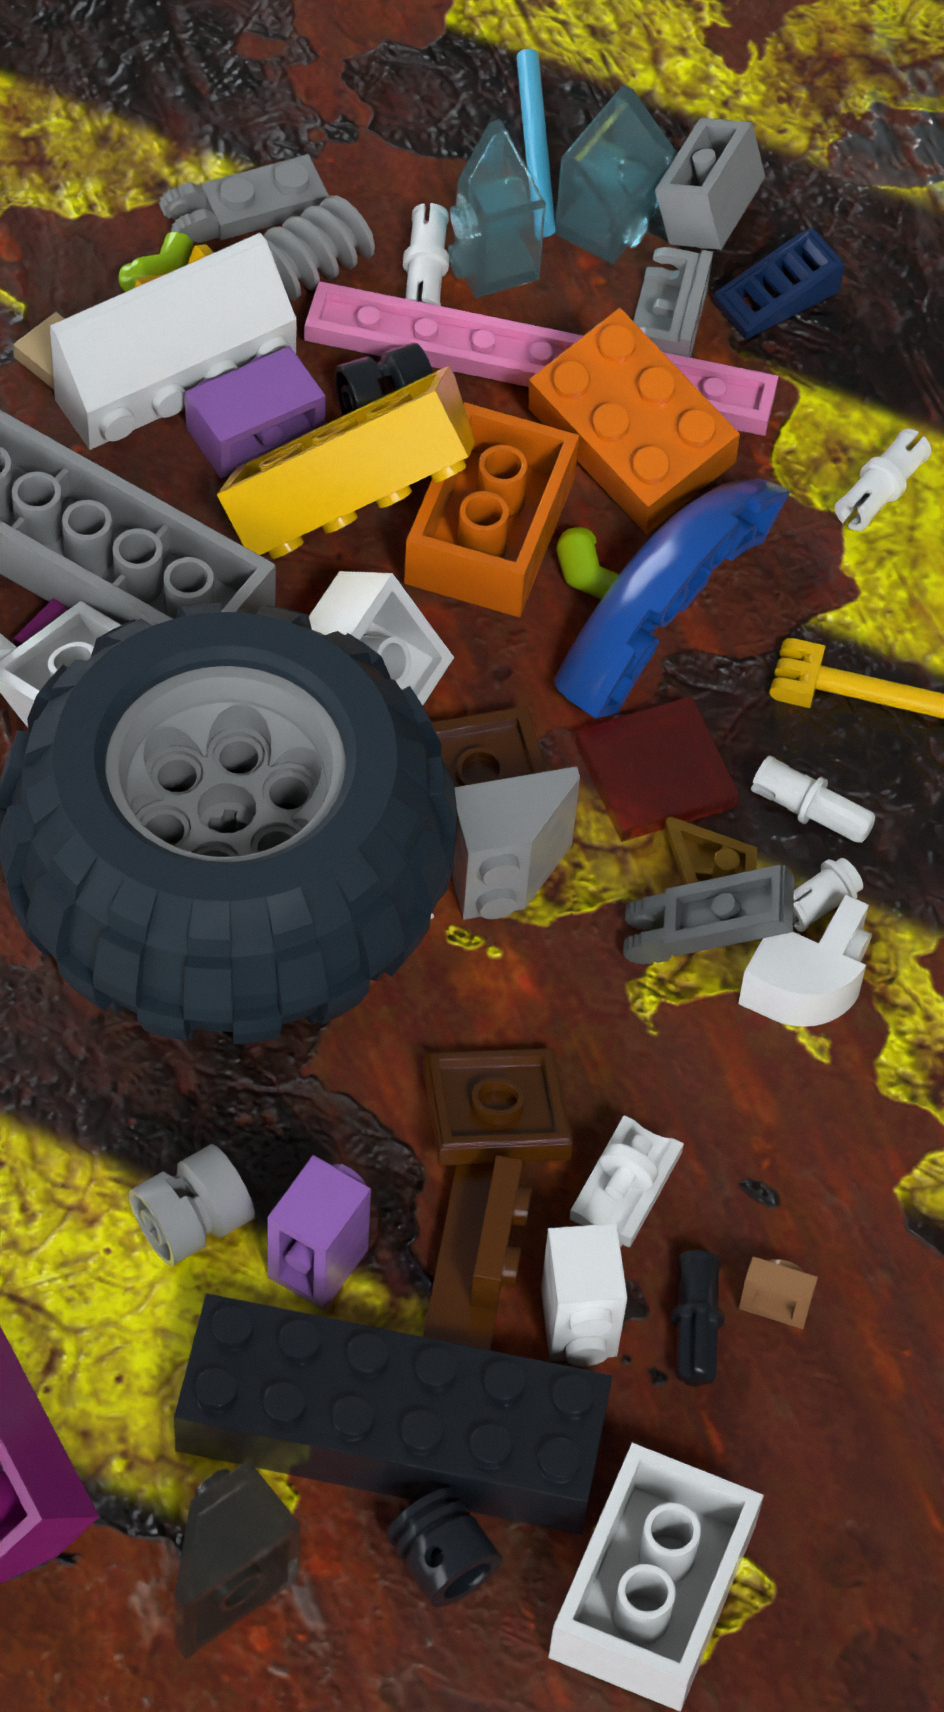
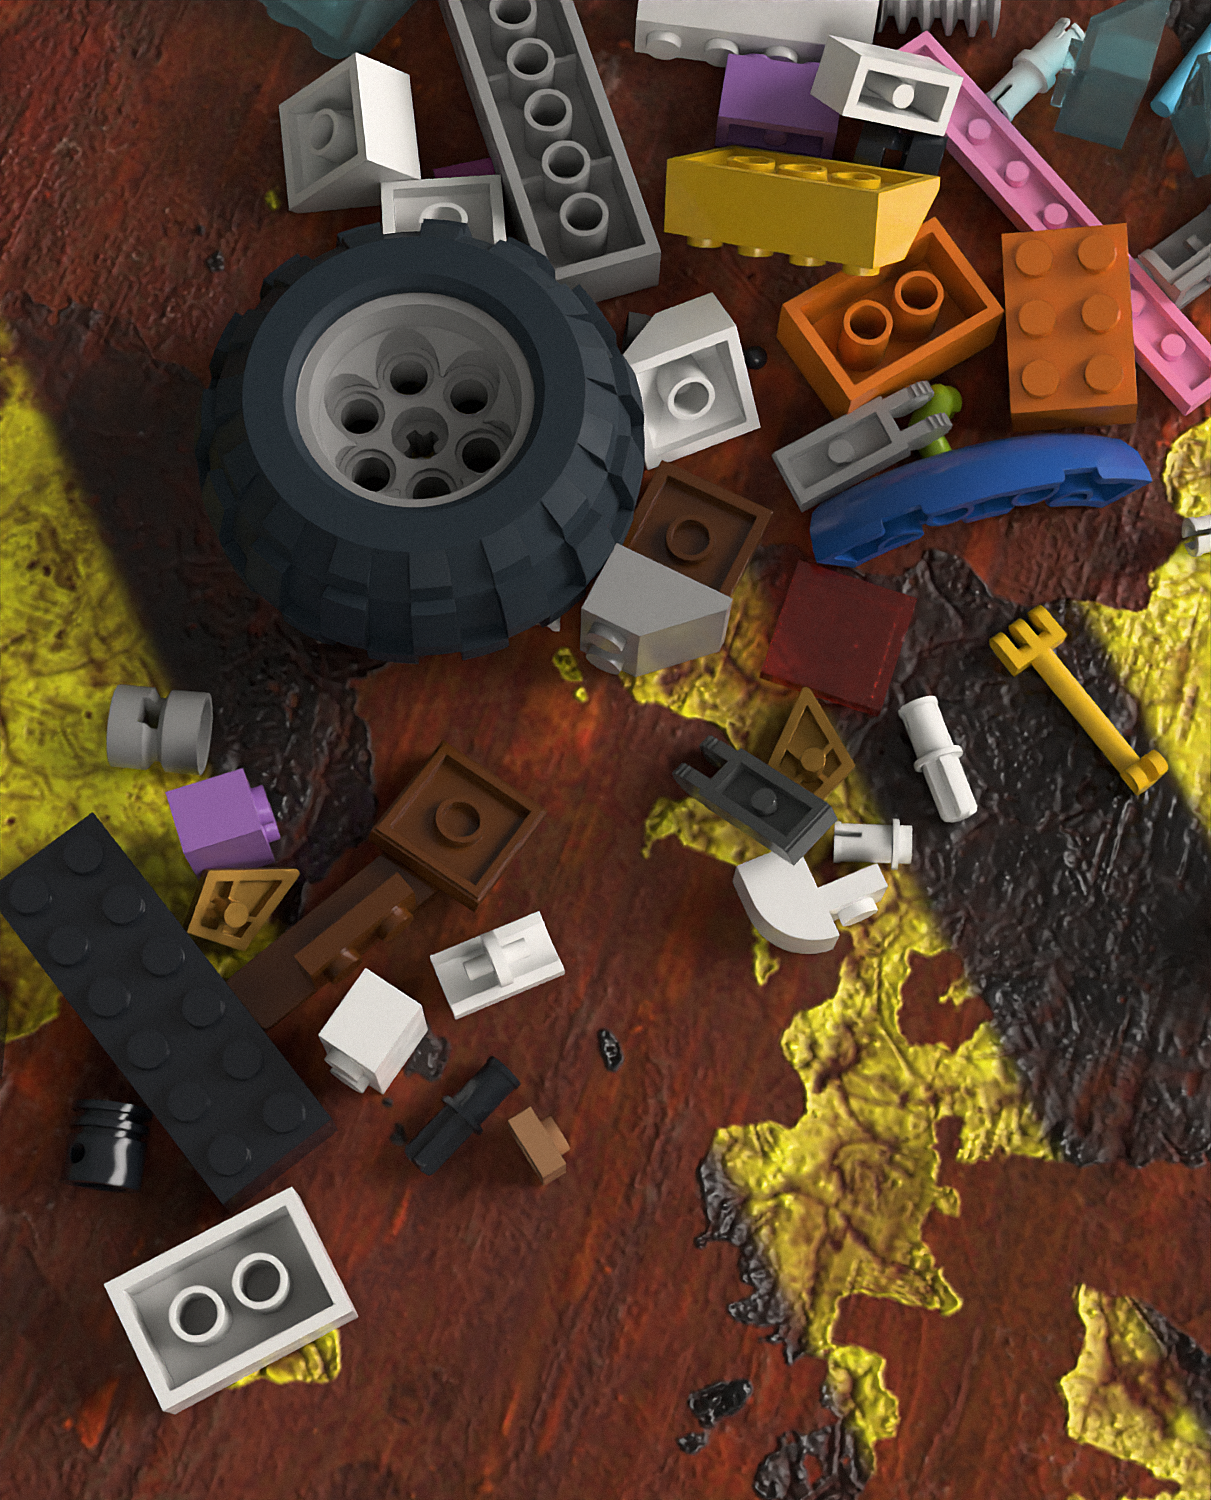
camera: 40 degrees right, 15 degrees up
none -> pearl gold piece [183,867,300,951]
none -> light grey hinge [772,380,953,513]
none -> white brick [810,35,964,136]

